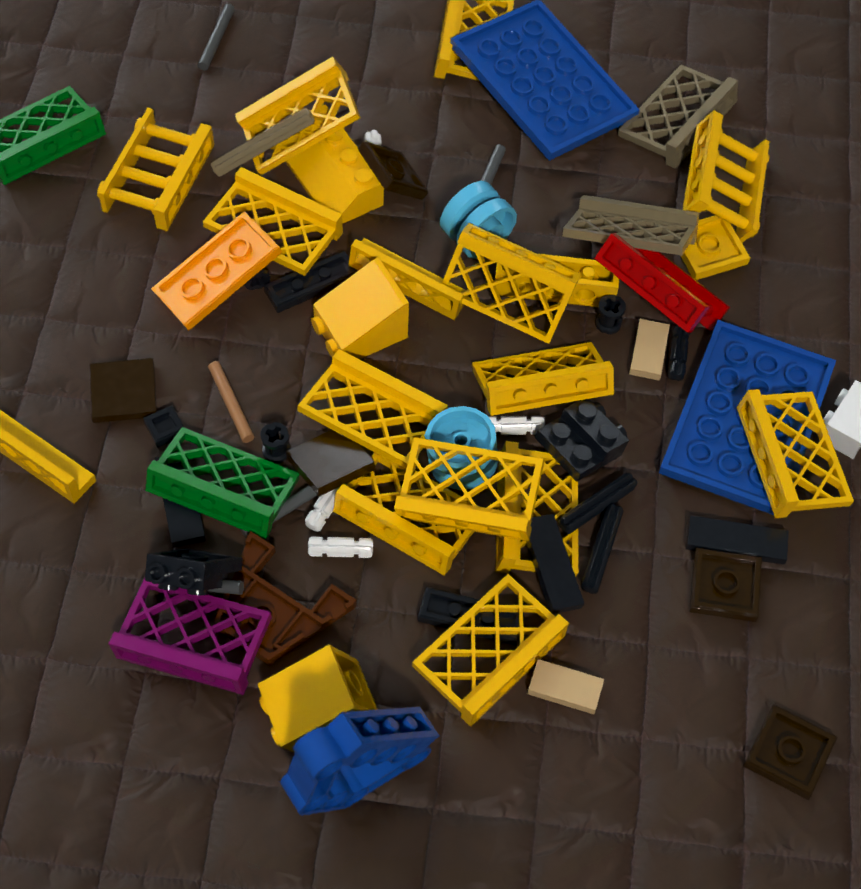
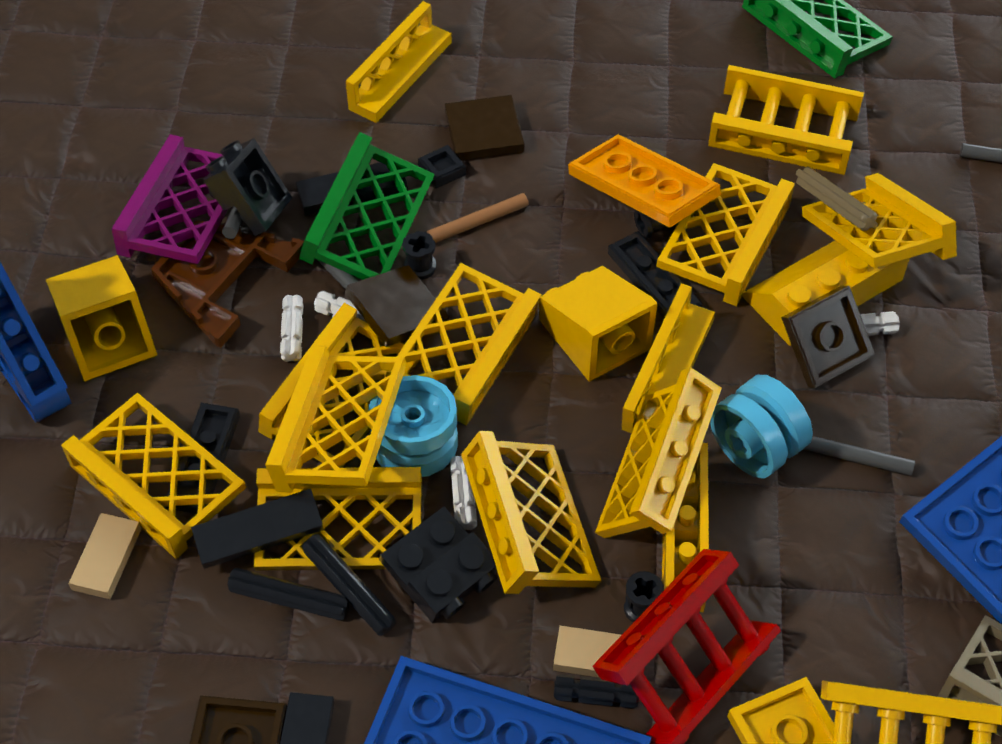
camera: 90 degrees right, 5 degrees down
dark tan fence [562,195,700,256] -> none

